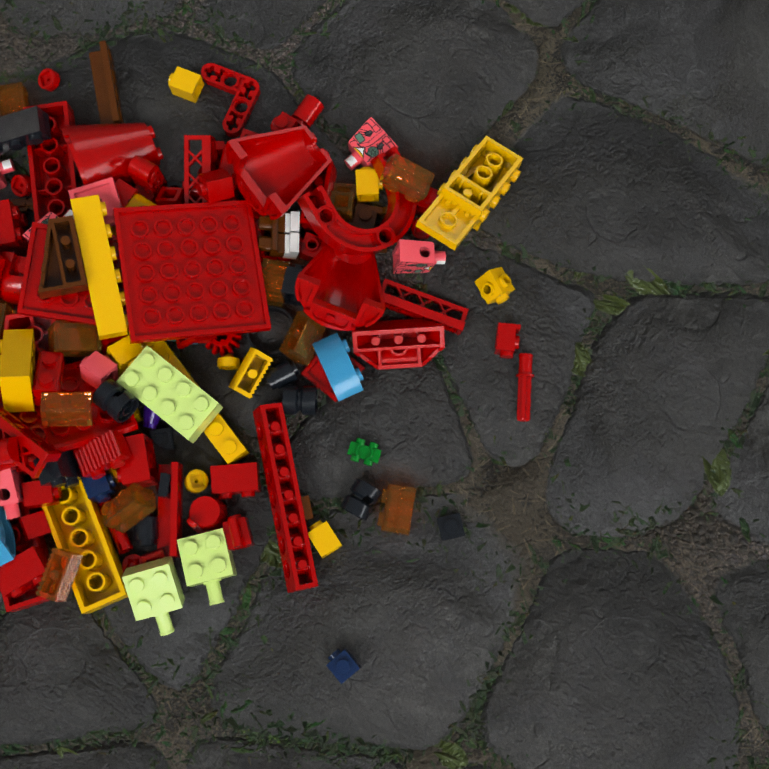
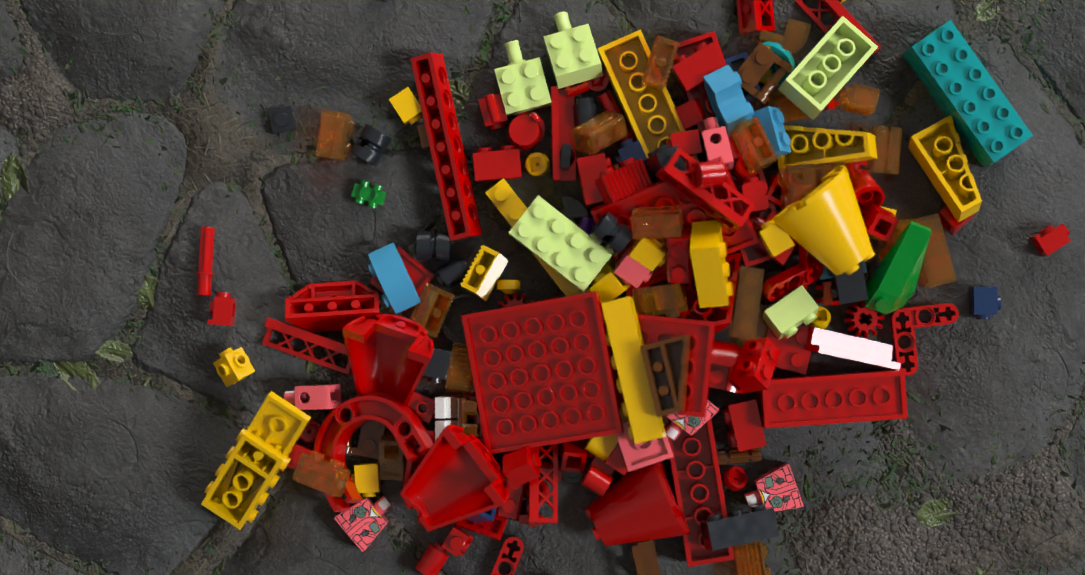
camera: 175 degrees right, 10 degrees up
none -> yellow brick [629,229,667,272]

